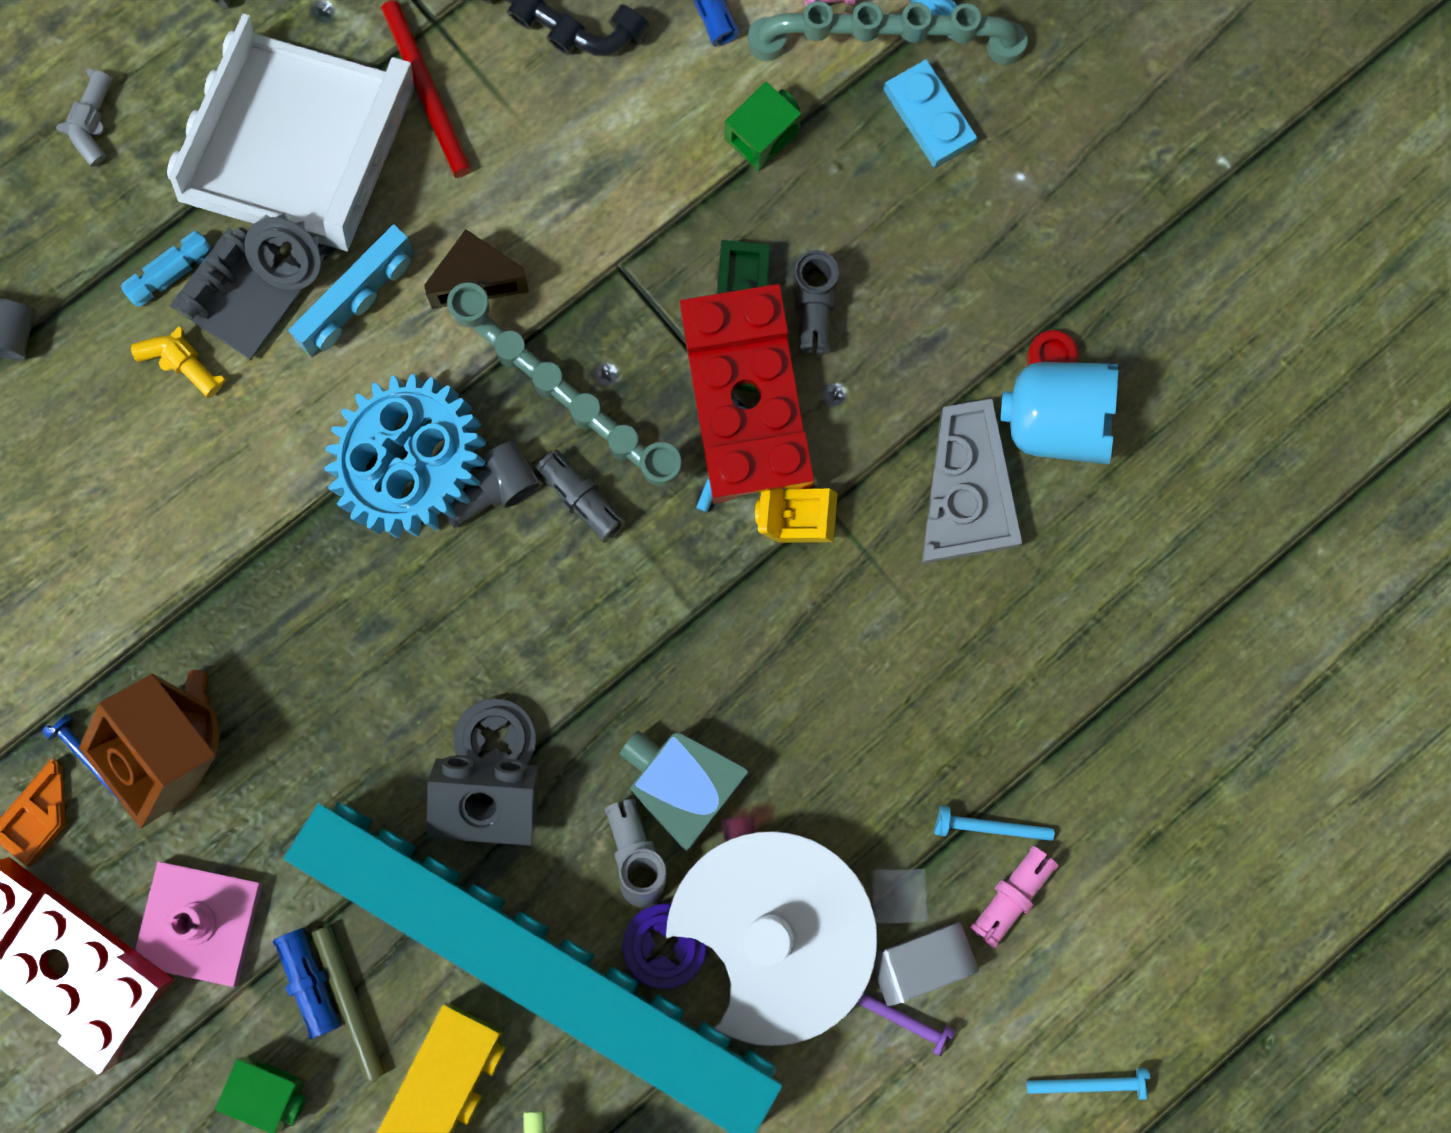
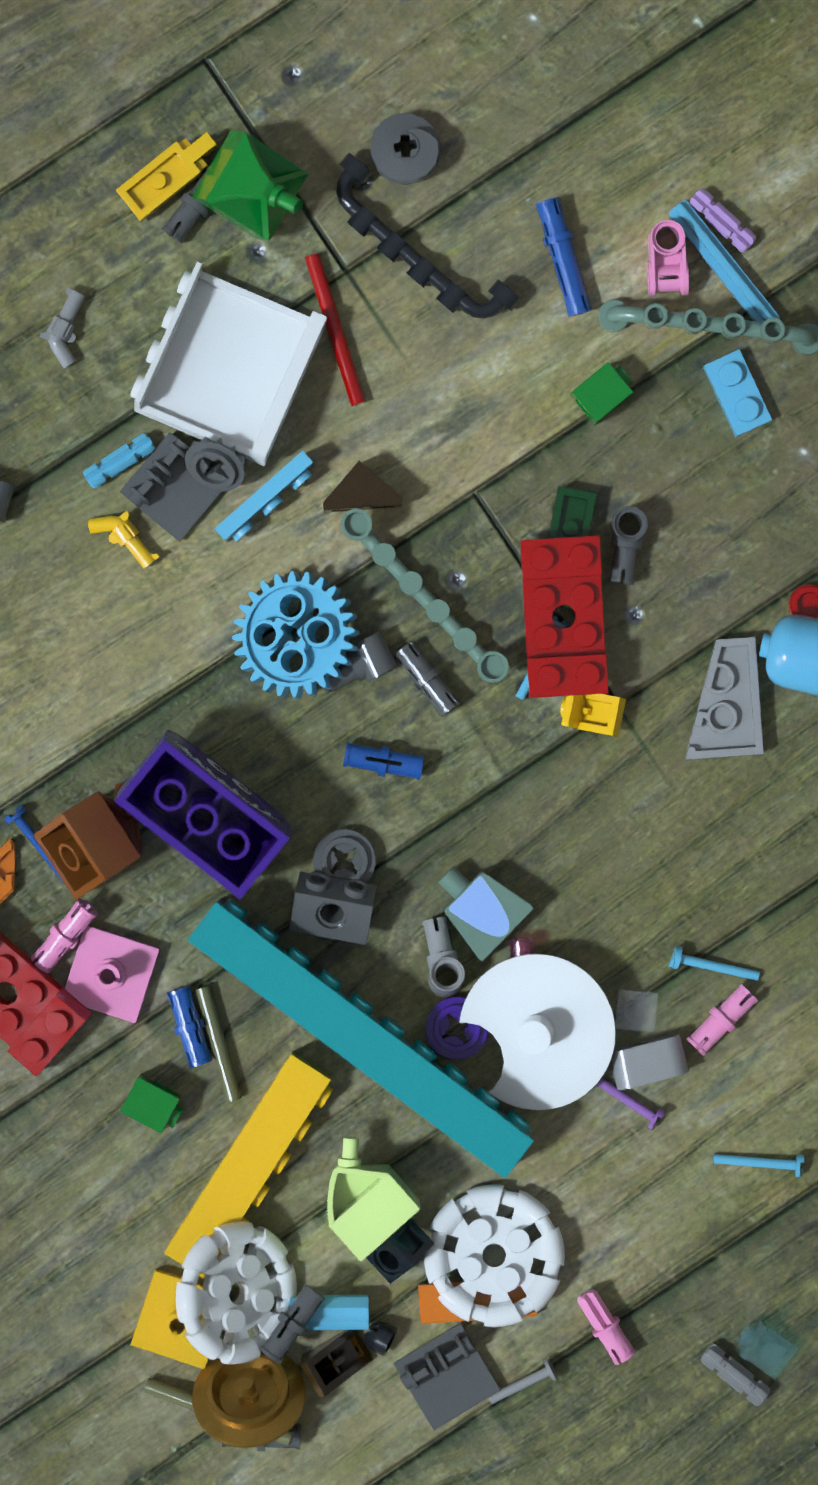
camera: 10 degrees right, 10 degrees up
none -> bright pink pin [31,899,98,973]
none -> dark purple brick [114,730,290,899]
none -> blue pin [343,742,424,780]

